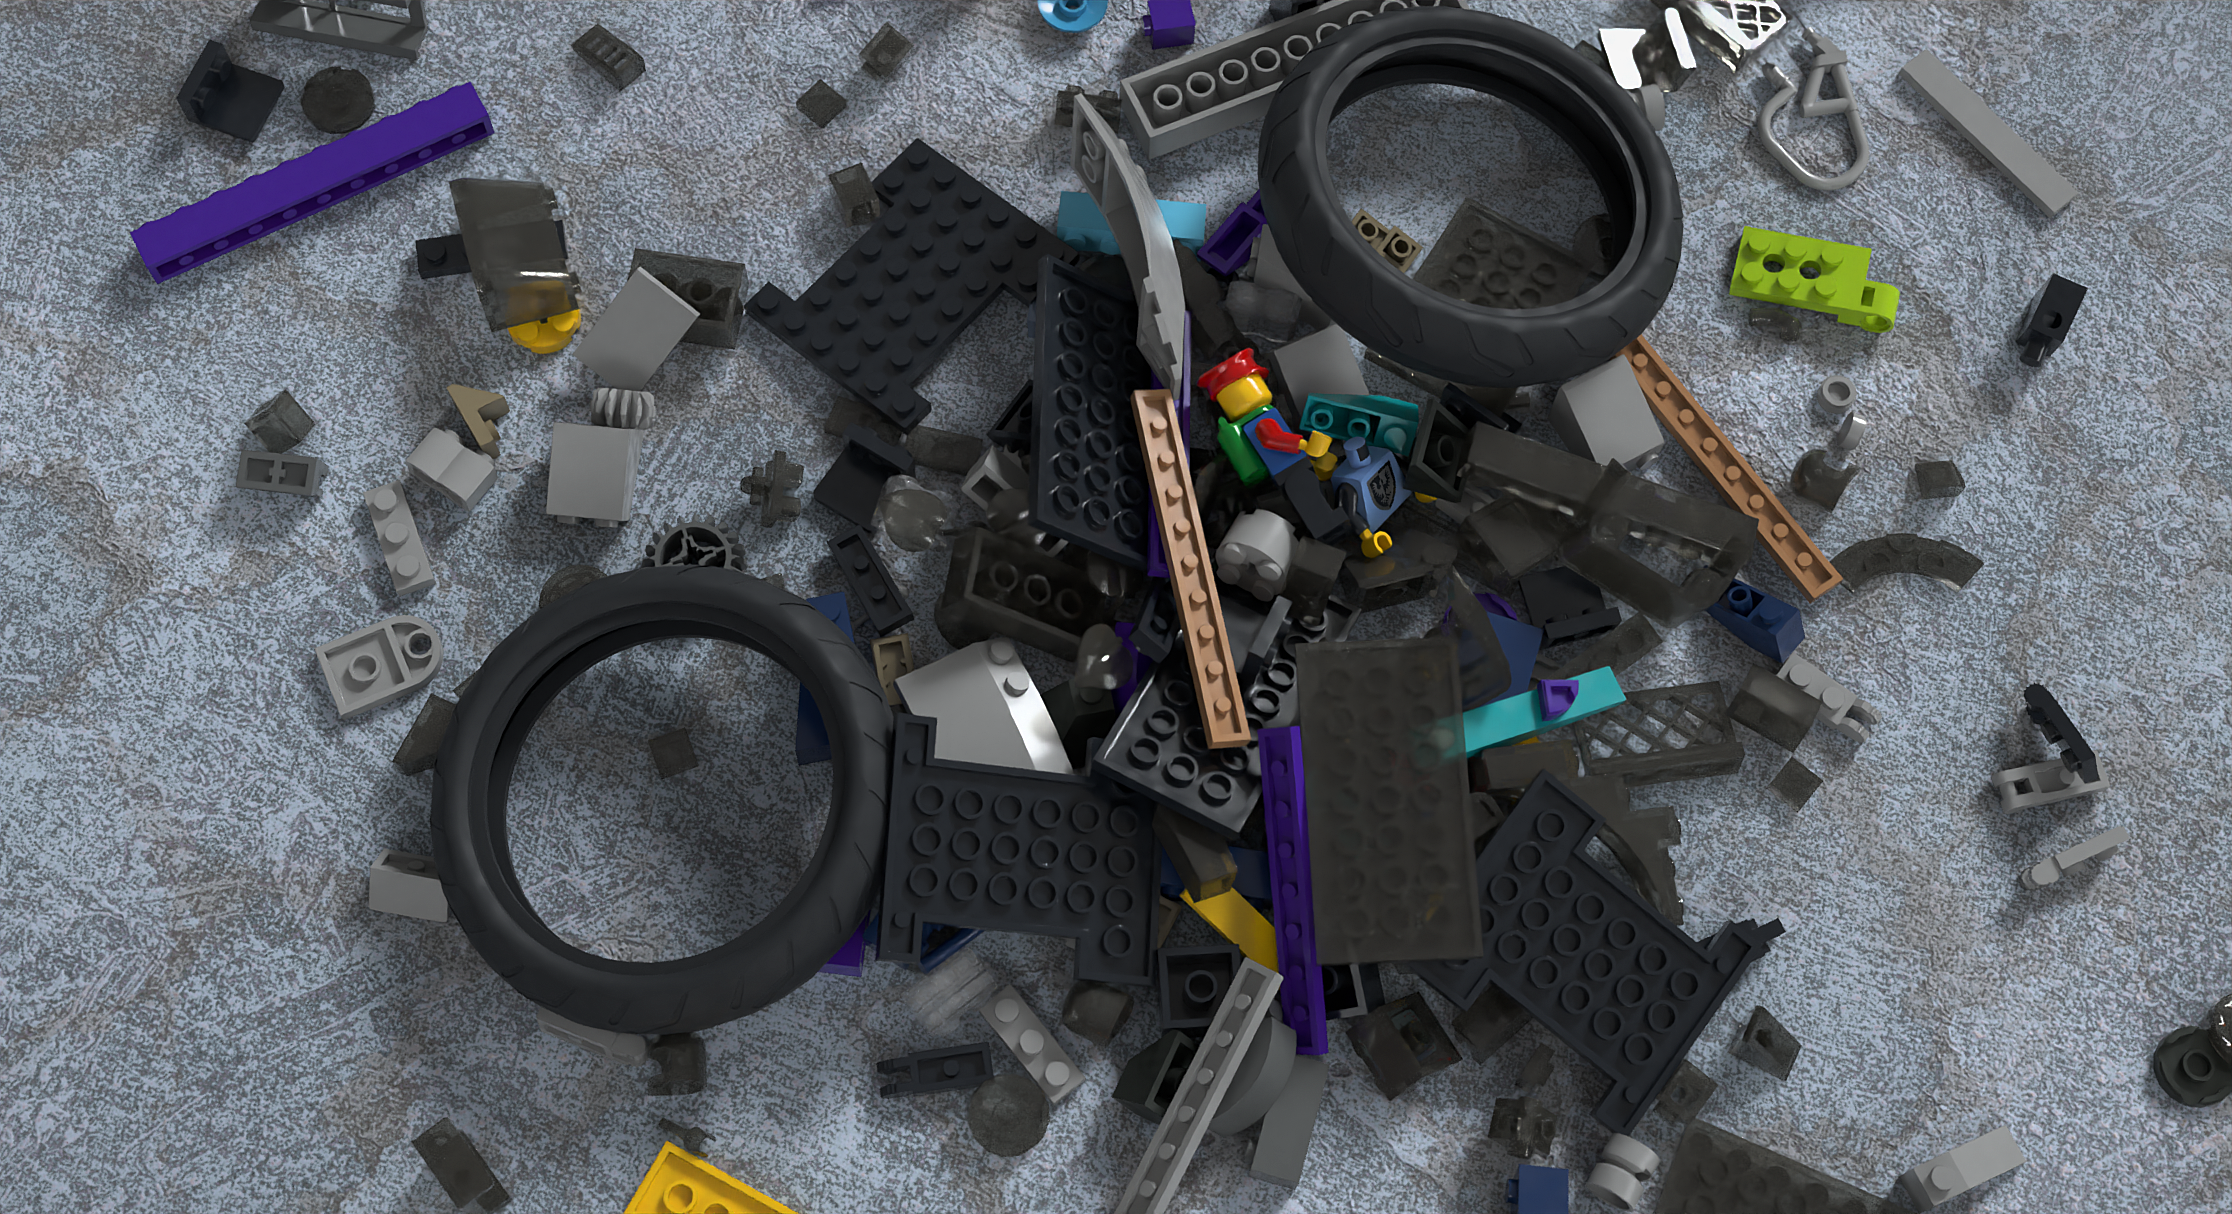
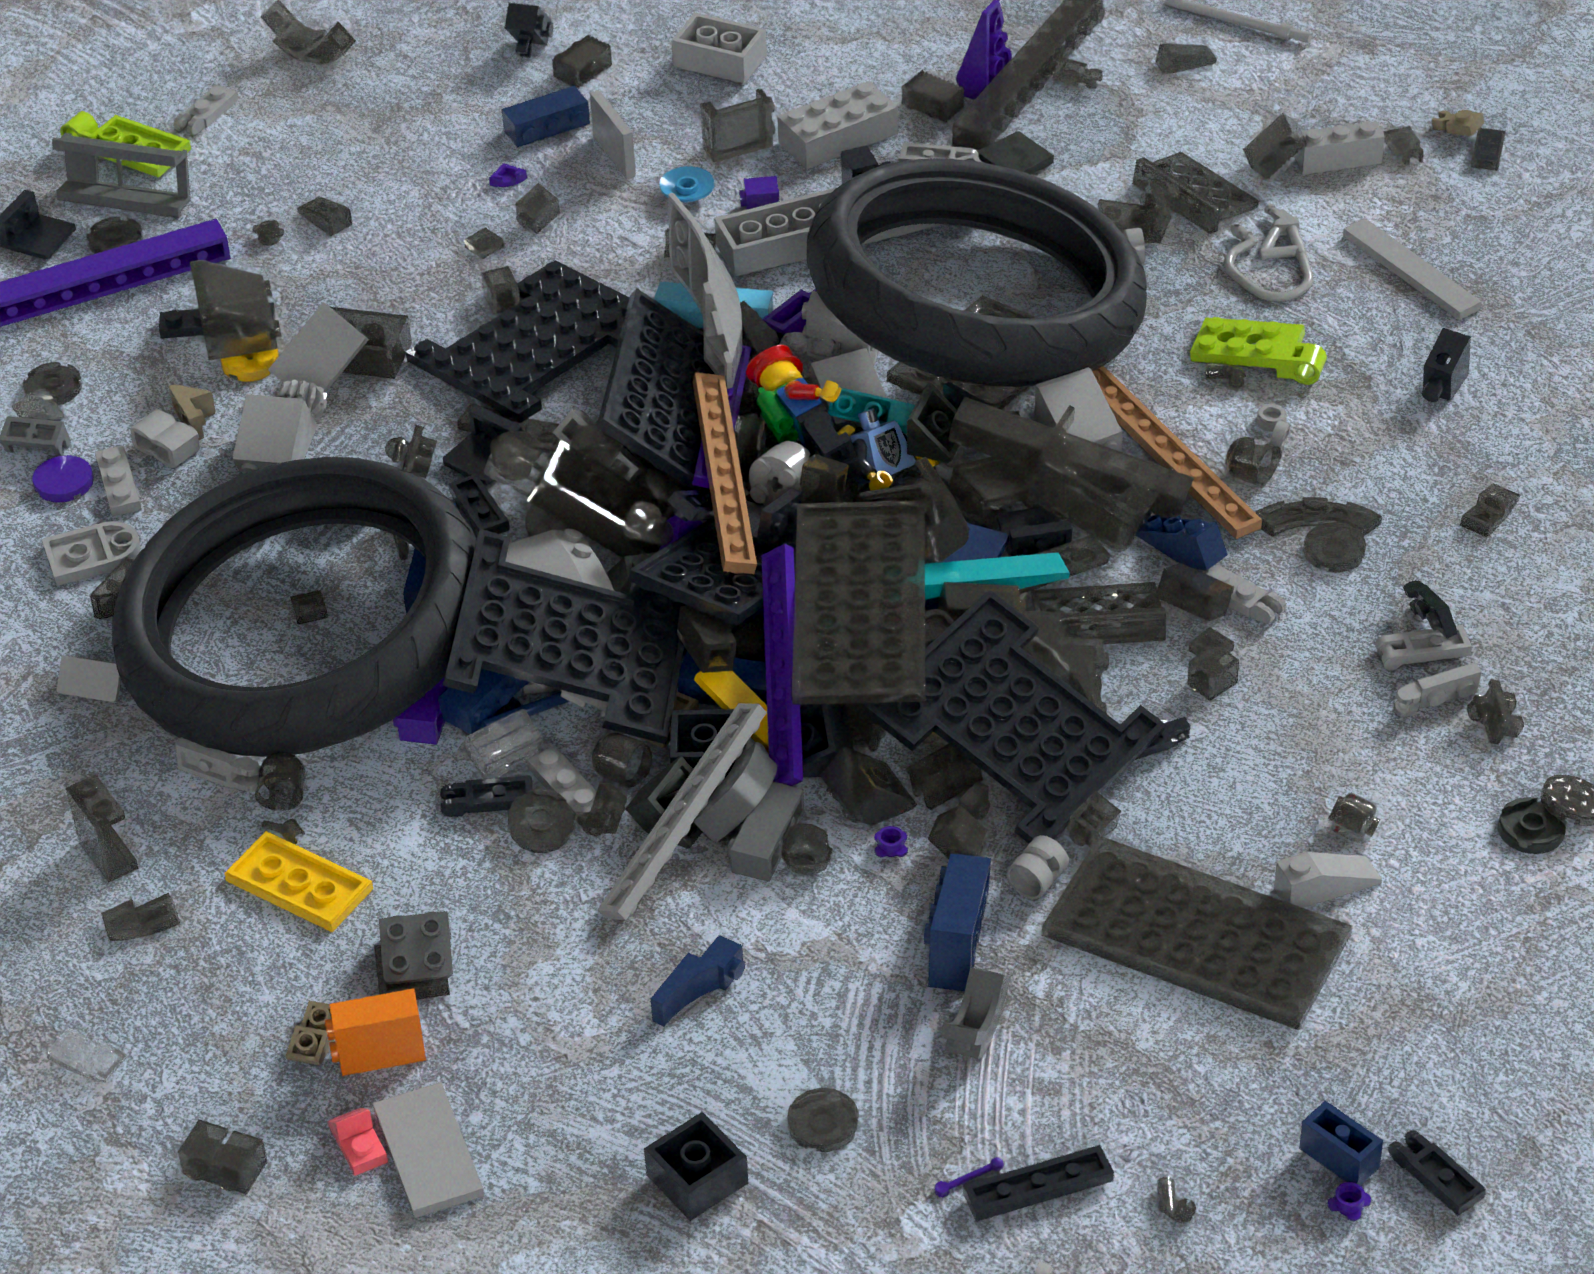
camera: 10 degrees right, 25 degrees down
dark purple tile [1537,679,1579,721] -> none
clear smoke slope [1728,1005,1802,1081] -> none
clear smoke slope [1914,460,1966,500] -> none
none -> clear smoke tile [23,362,83,407]
none -> dark purple tile [32,455,94,503]
none -> clear smoke plate [252,220,284,246]
none -> clear smoke bracket [573,782,627,836]
none -> clear smoke hair [781,823,833,876]
none -> dark purple plate [874,826,908,857]
none -> clear smoke brick [1187,643,1239,701]
none -> clear smoke tile [1303,523,1366,573]
none -> clear smoke head [1328,792,1381,842]
none -> clear smoke slope [1460,483,1520,537]
none -> clear smoke hips [1466,679,1524,745]

